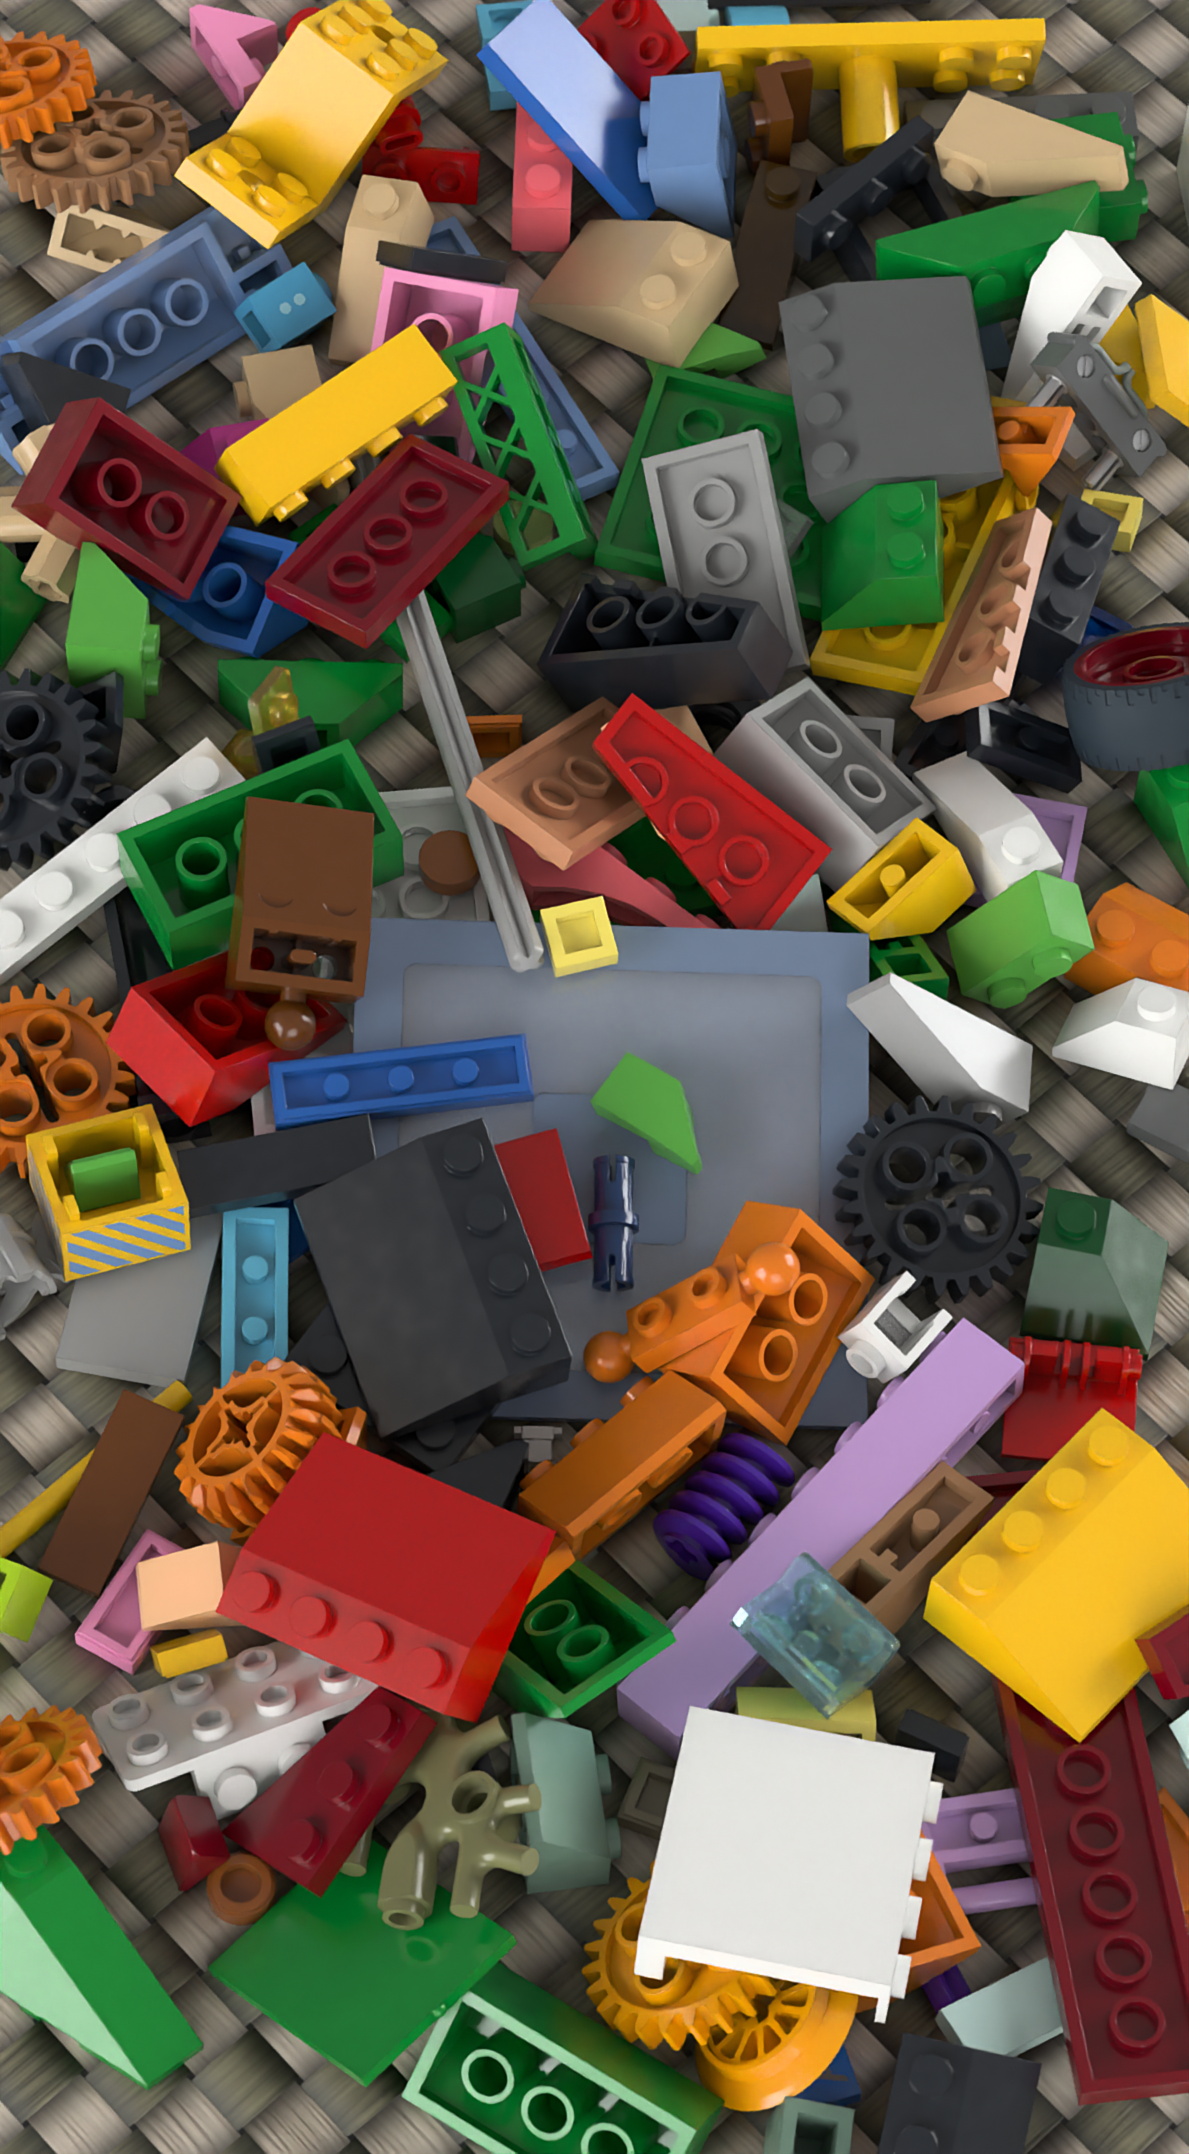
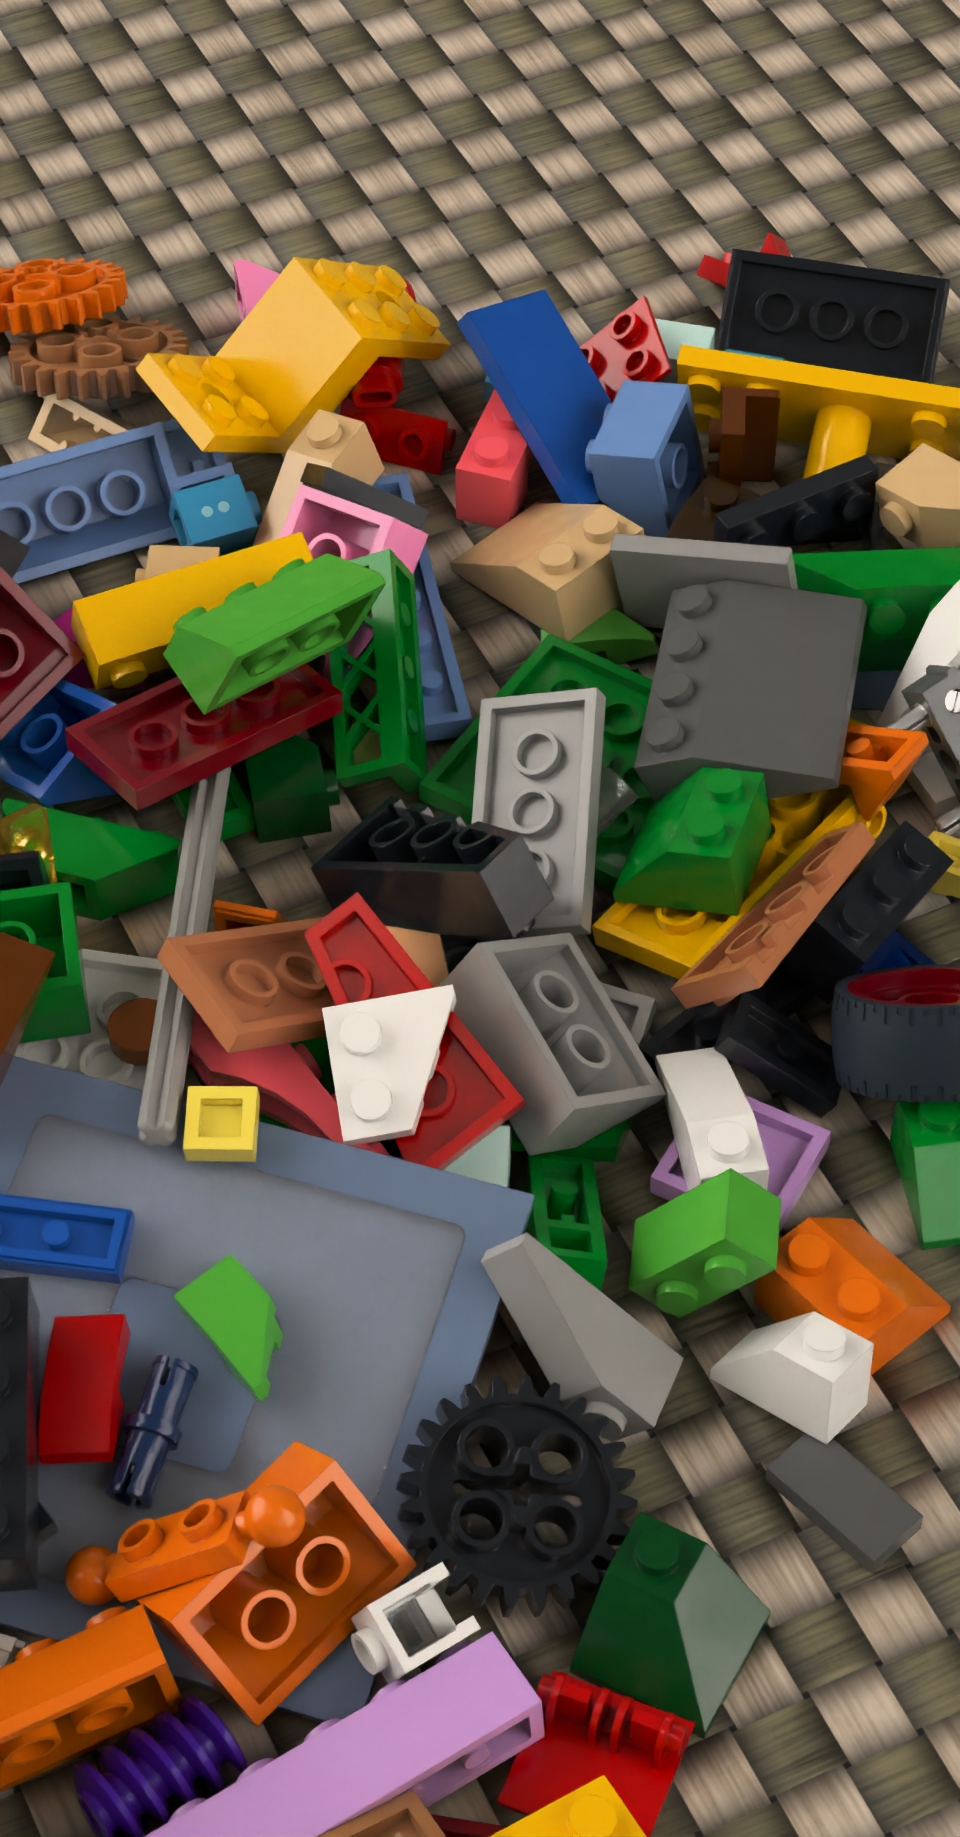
camera: 20 degrees right, 10 degrees down
yellow slope [826,817,977,941] -> none
none -> bright green slope [163,553,387,715]
none -> white wing [322,984,457,1146]
none -> light grey tile [610,534,798,629]

